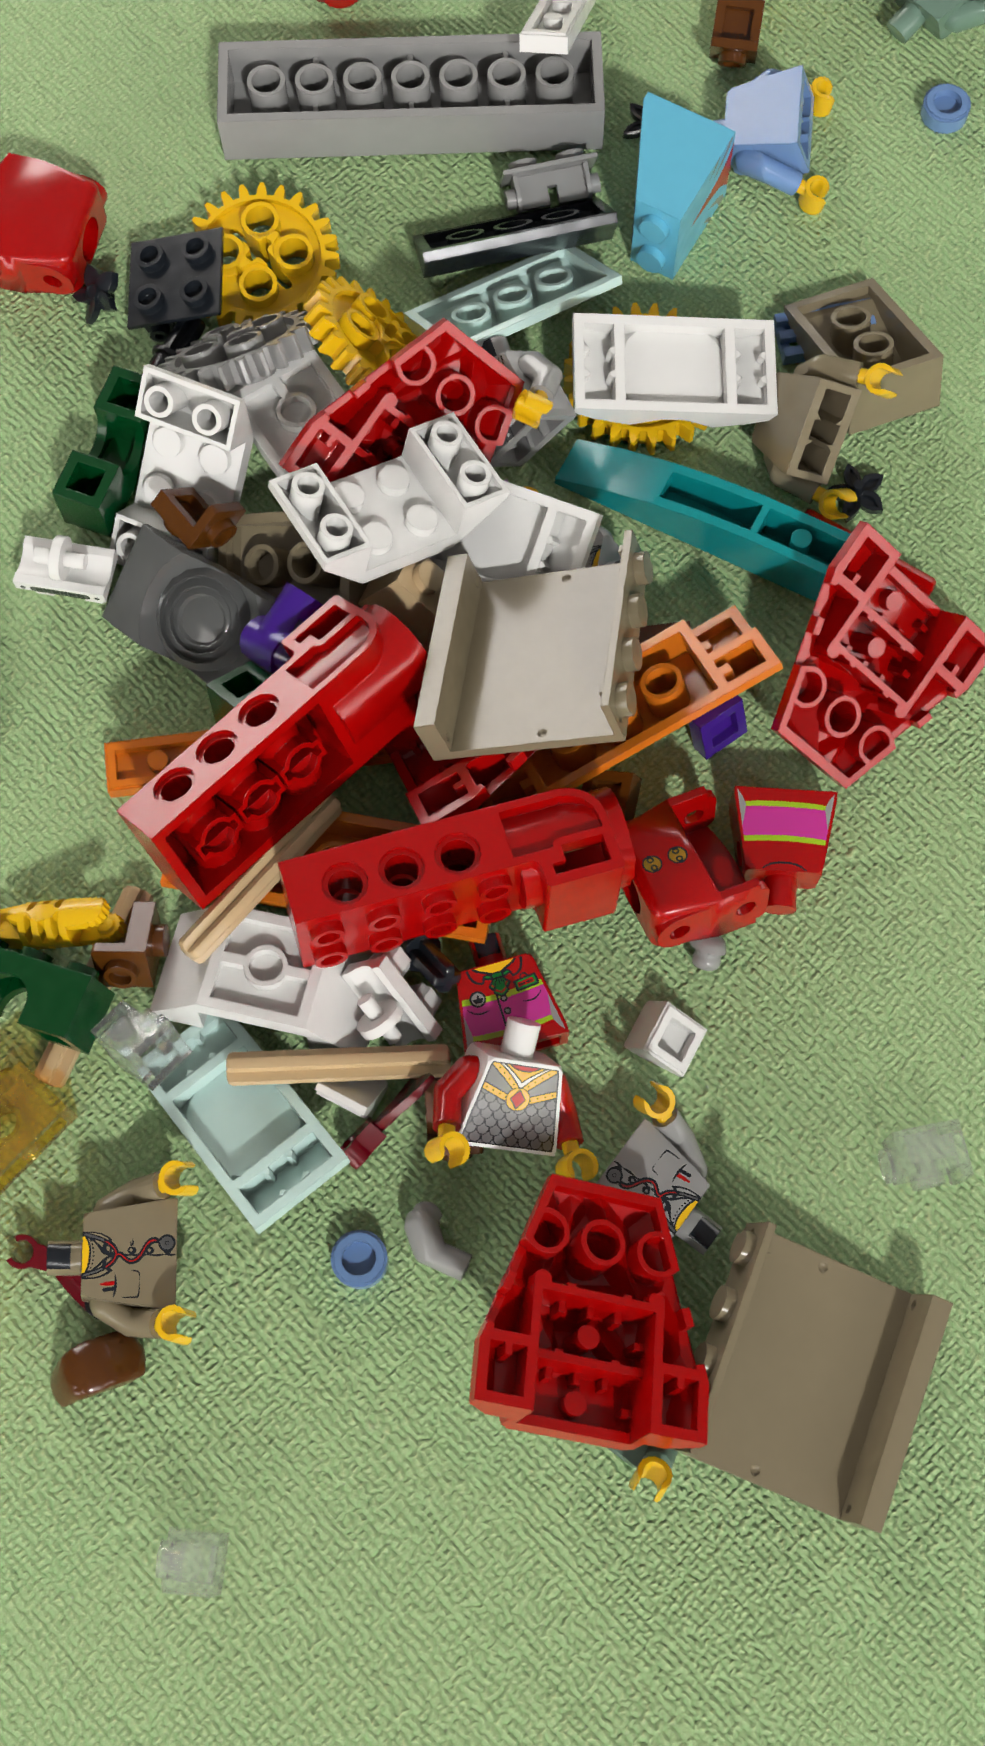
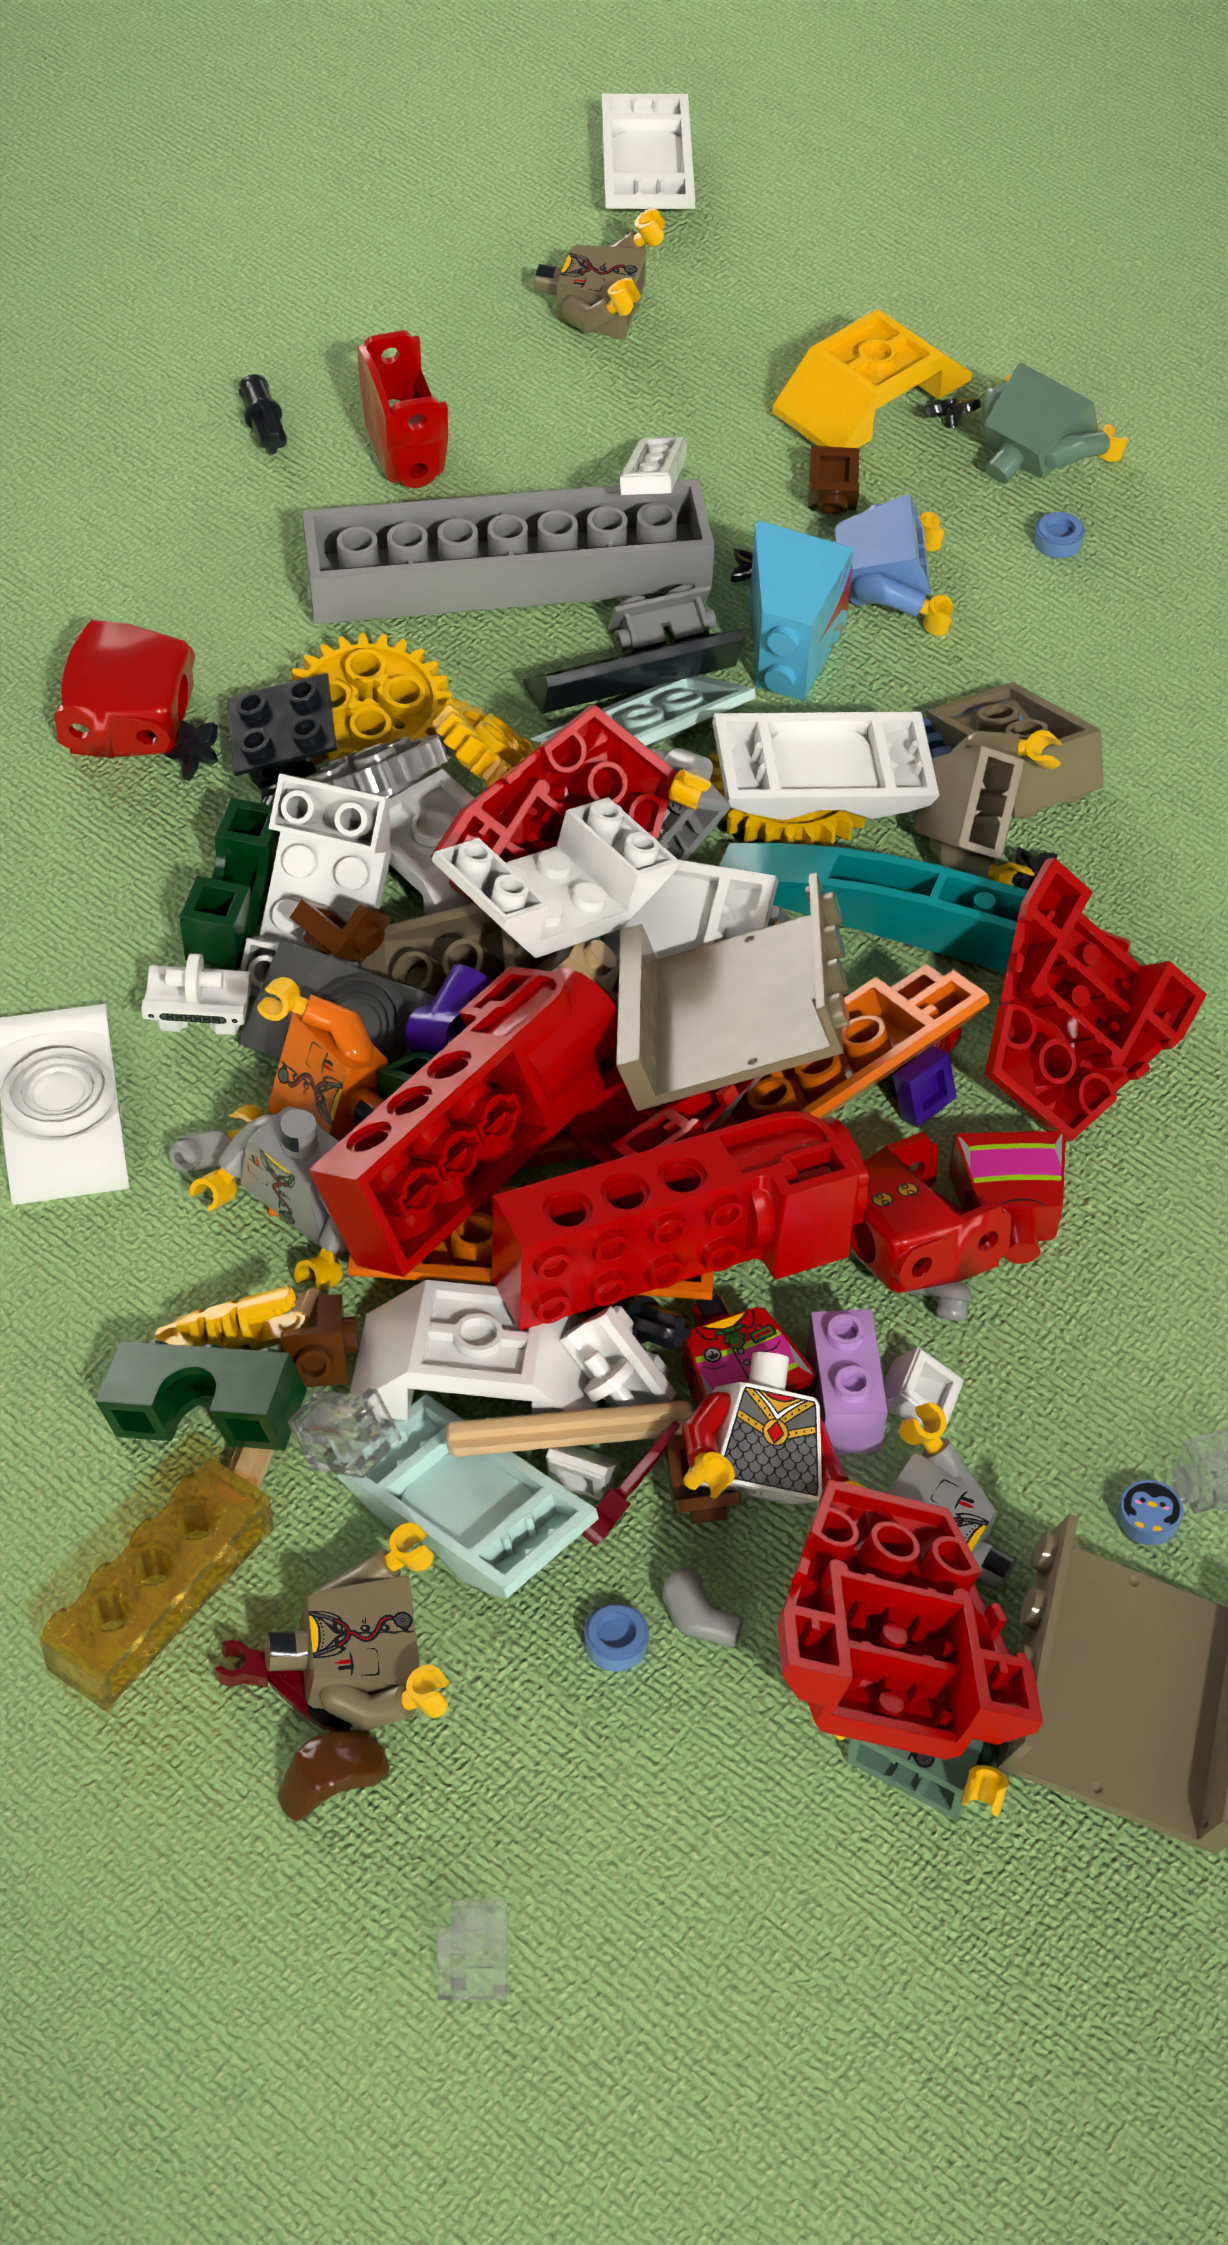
camera: 10 degrees left, 20 degrees down
tan axle [178,794,342,964] -> none
none -> light grey arm [169,1130,241,1187]
none -> light grey torso [190,1106,347,1292]
none -> orange torso [227,977,389,1141]
none -> lavender brick [806,1309,888,1455]
none -> medium blue tile [1117,1480,1183,1545]

